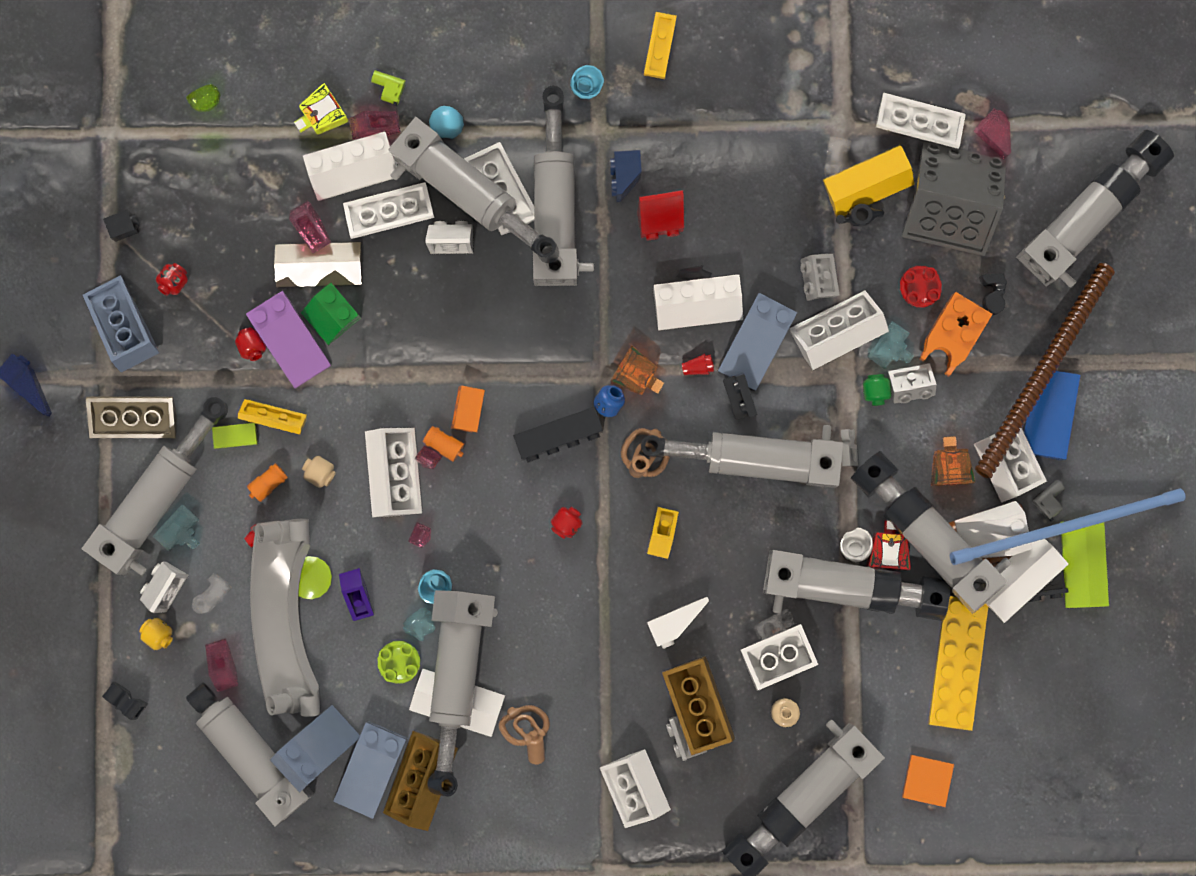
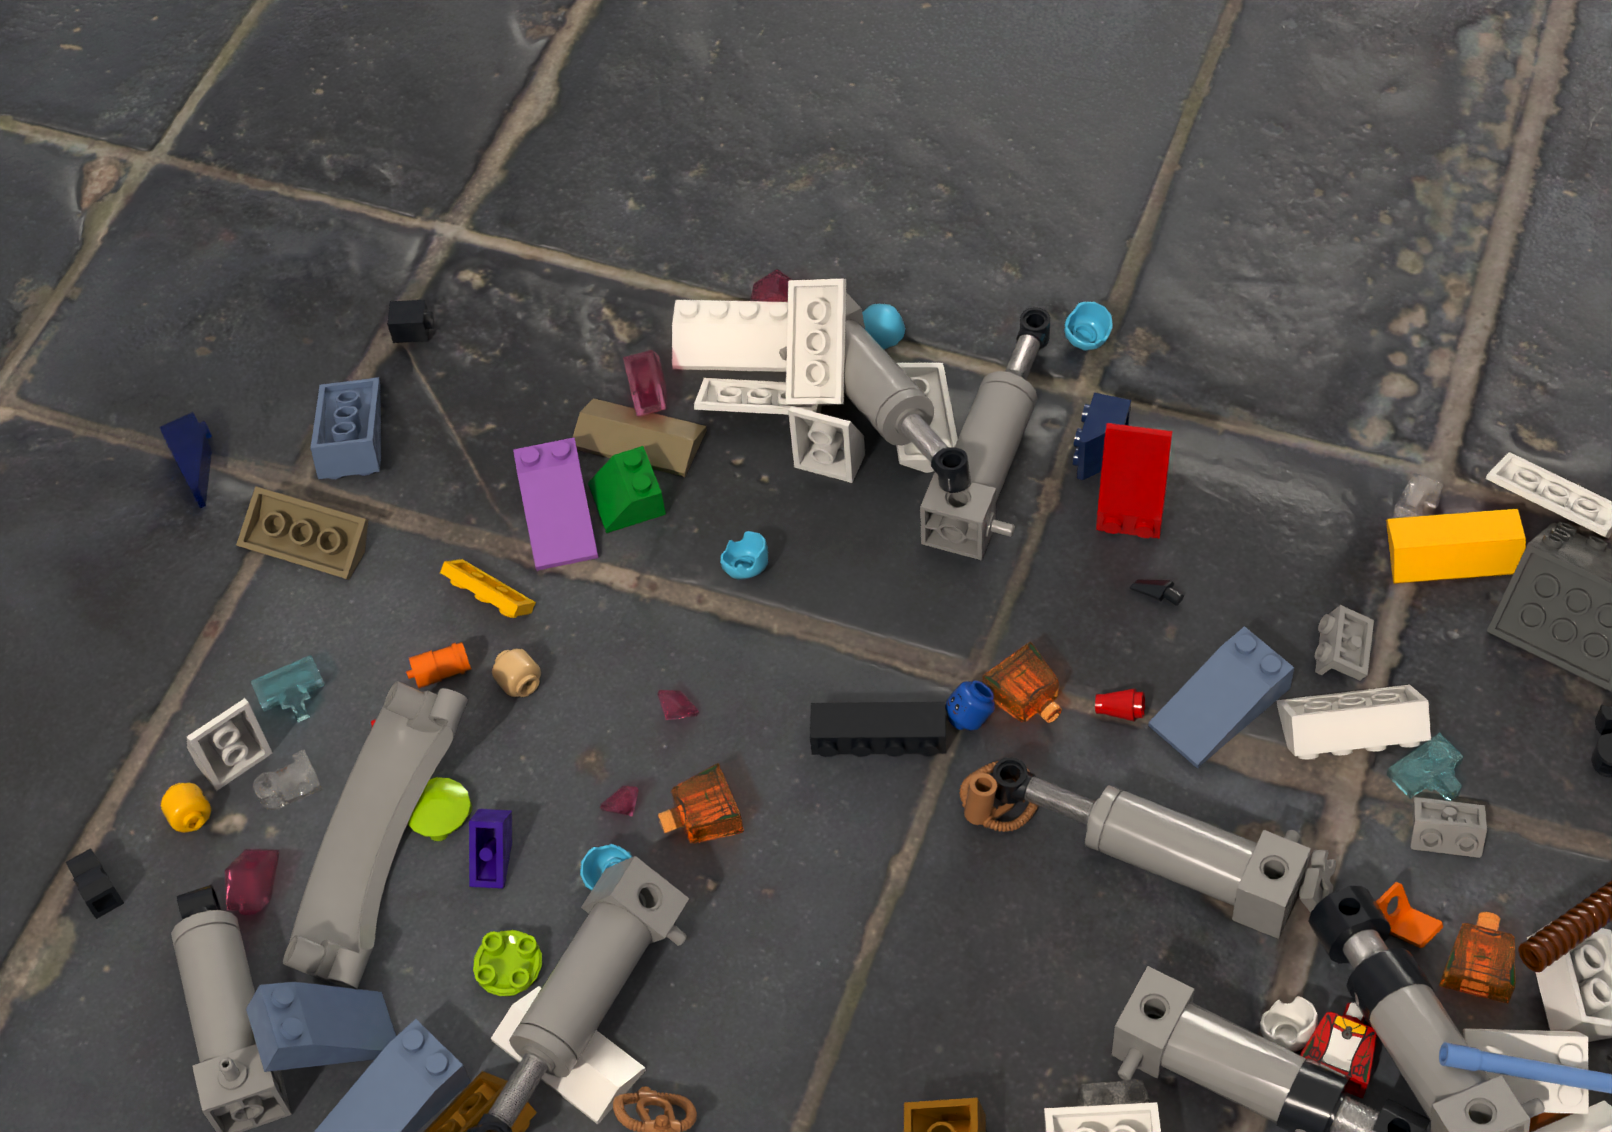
camera: 30 degrees right, 30 degrees down
light grey piece [81,397,228,575] -> none
red head [155,263,188,296] -> none
clear neon green hair [186,84,221,112] -> none
lime tile [212,423,258,449] -> none
red head [235,328,267,361] -> none
torso [294,83,349,135] -> none
white slope [365,428,422,517] -> none
lime piece [371,70,406,107] -> none
clear light blue piece [403,608,435,641] -> none
orange piece [423,426,464,462] -> none
orange hinge [451,386,485,432] -> none
red head [551,506,583,539] -> none
yellow plate [644,12,677,79] -> none
yellow slope [647,507,679,559] -> none
white slope [647,597,709,649] -> none
white slope [653,275,743,331] -> none
black bracket [723,373,758,420] -> none
black piece [836,204,885,227] -> none
green head [863,374,892,406] -> none
red dish [900,265,942,308] -> none
orange brick [919,292,992,377] -> none
none -> clear orange torso [657,763,744,843]
none -> medium azure hair [720,531,769,580]
none -> white slope [786,279,846,405]
none -> orange bracket [1376,882,1444,948]

